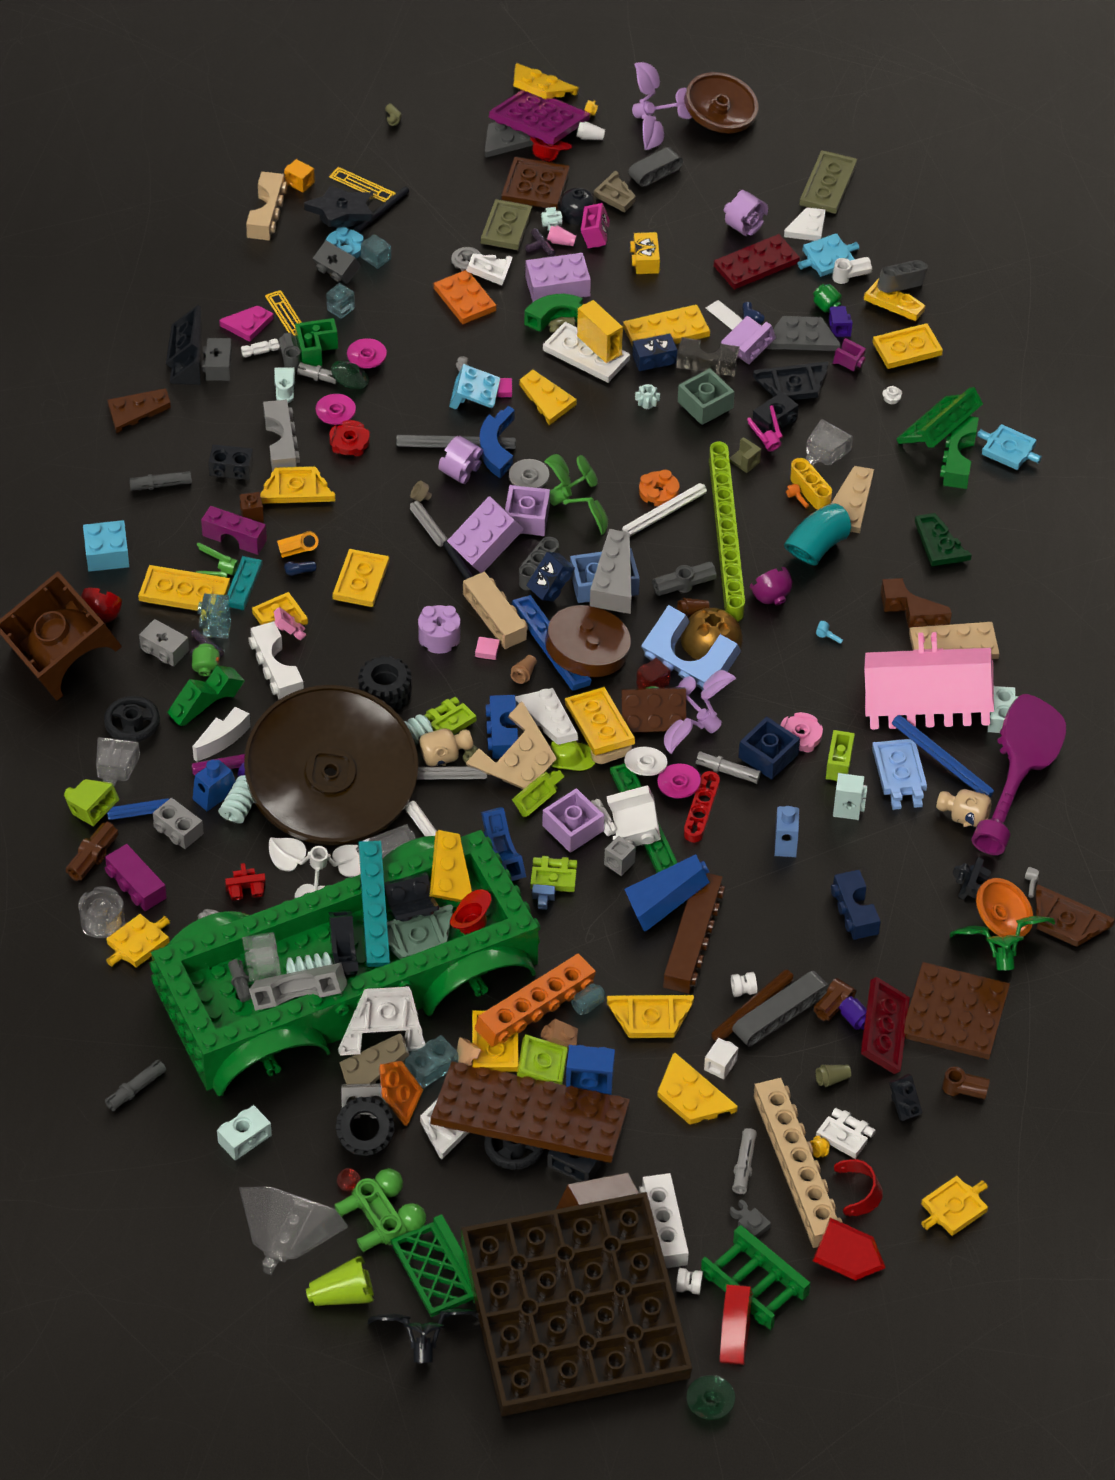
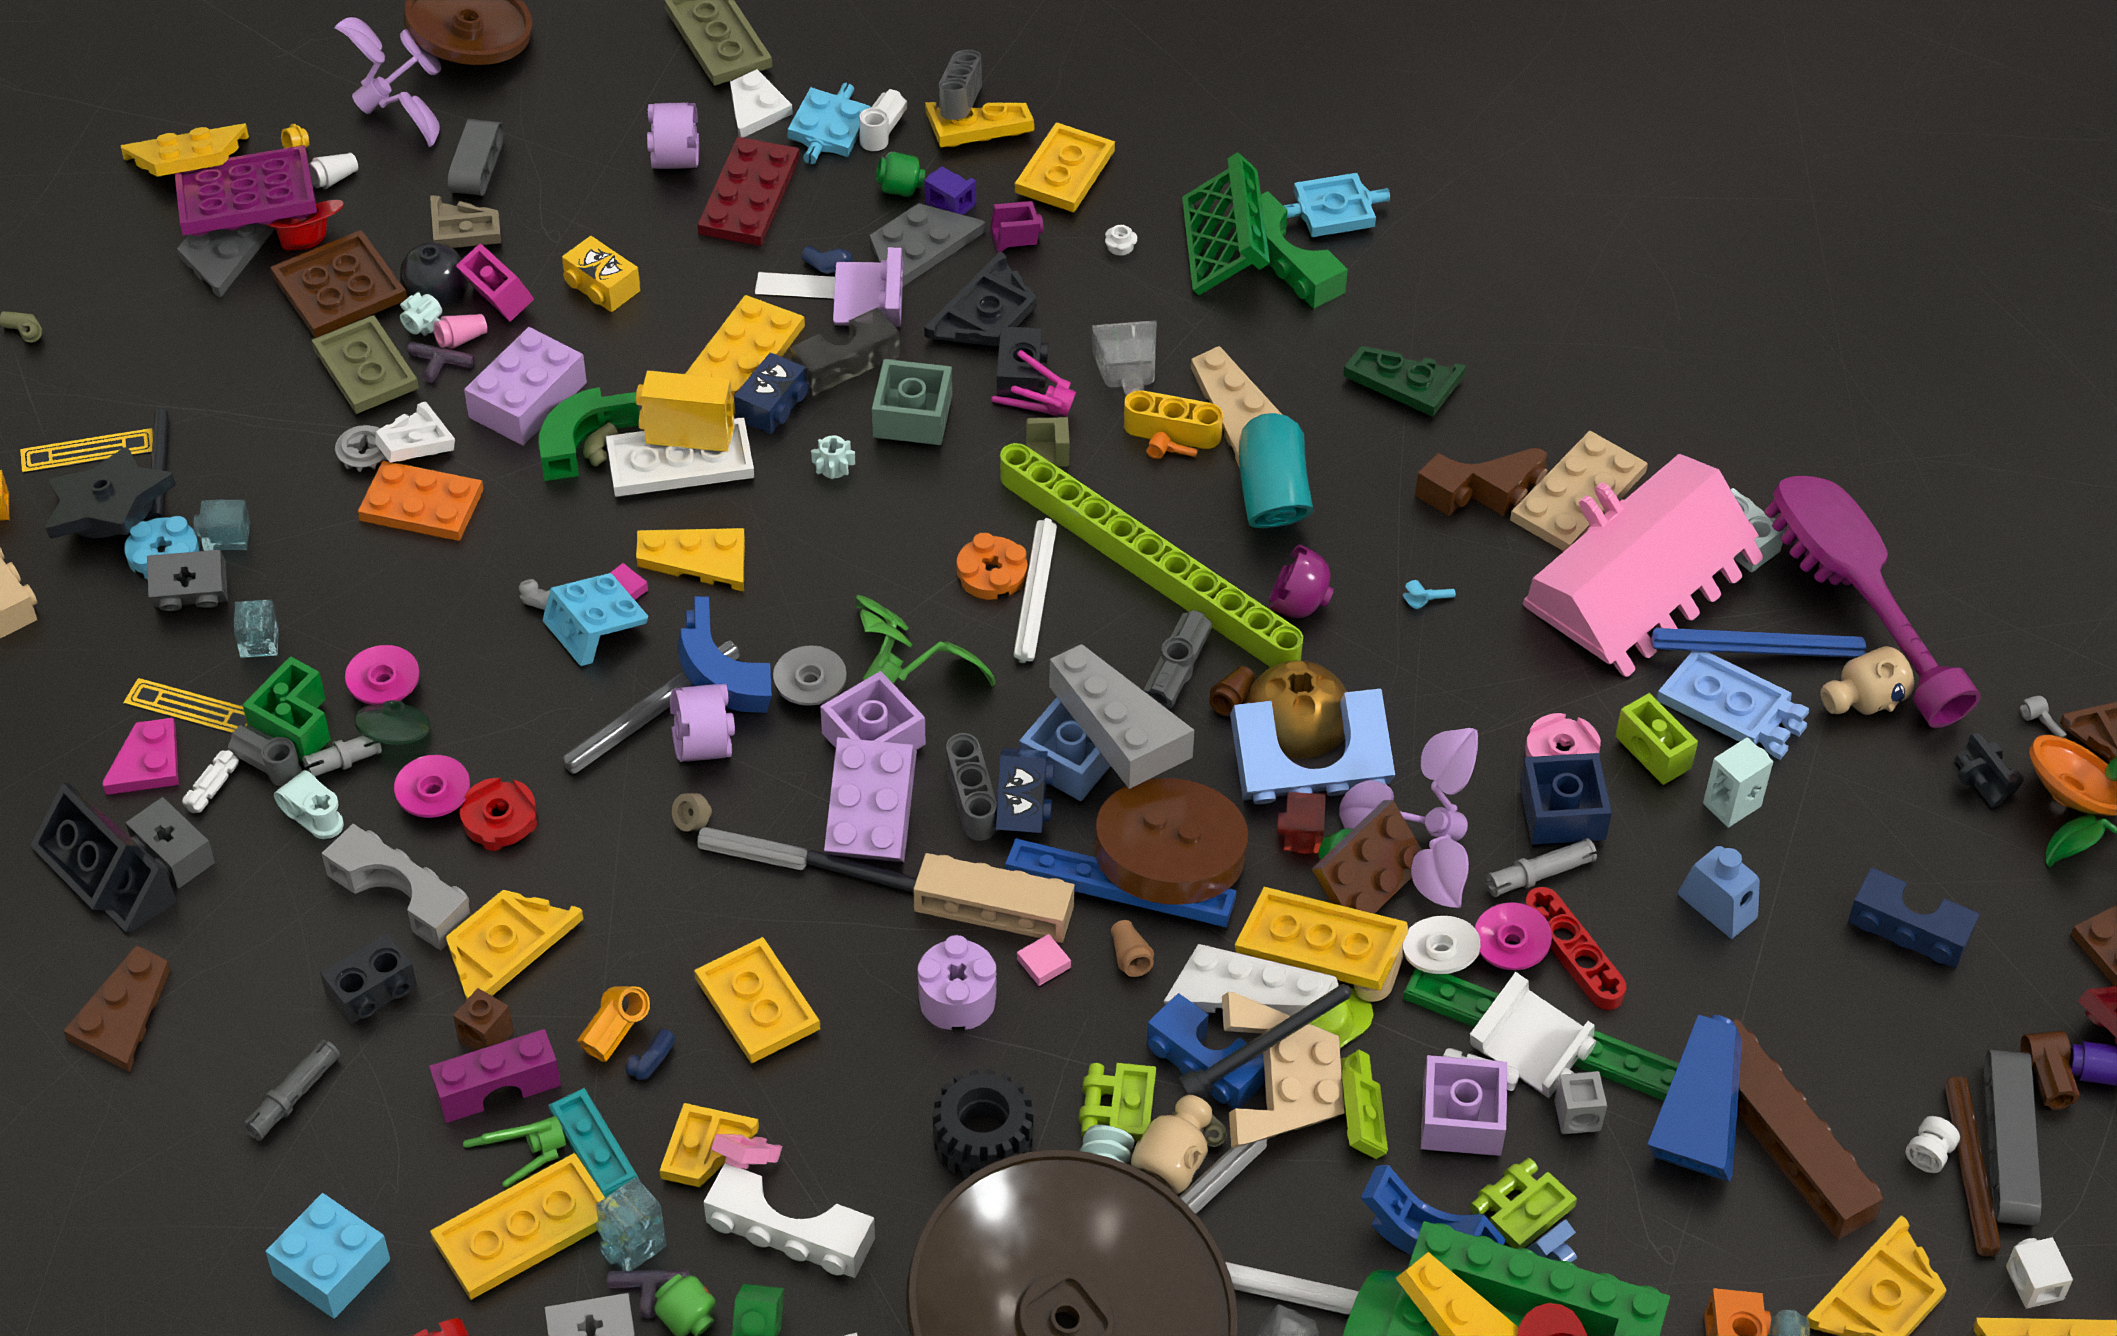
camera: 45 degrees left, 0 degrees up
none -> black piece [1179,984,1351,1100]

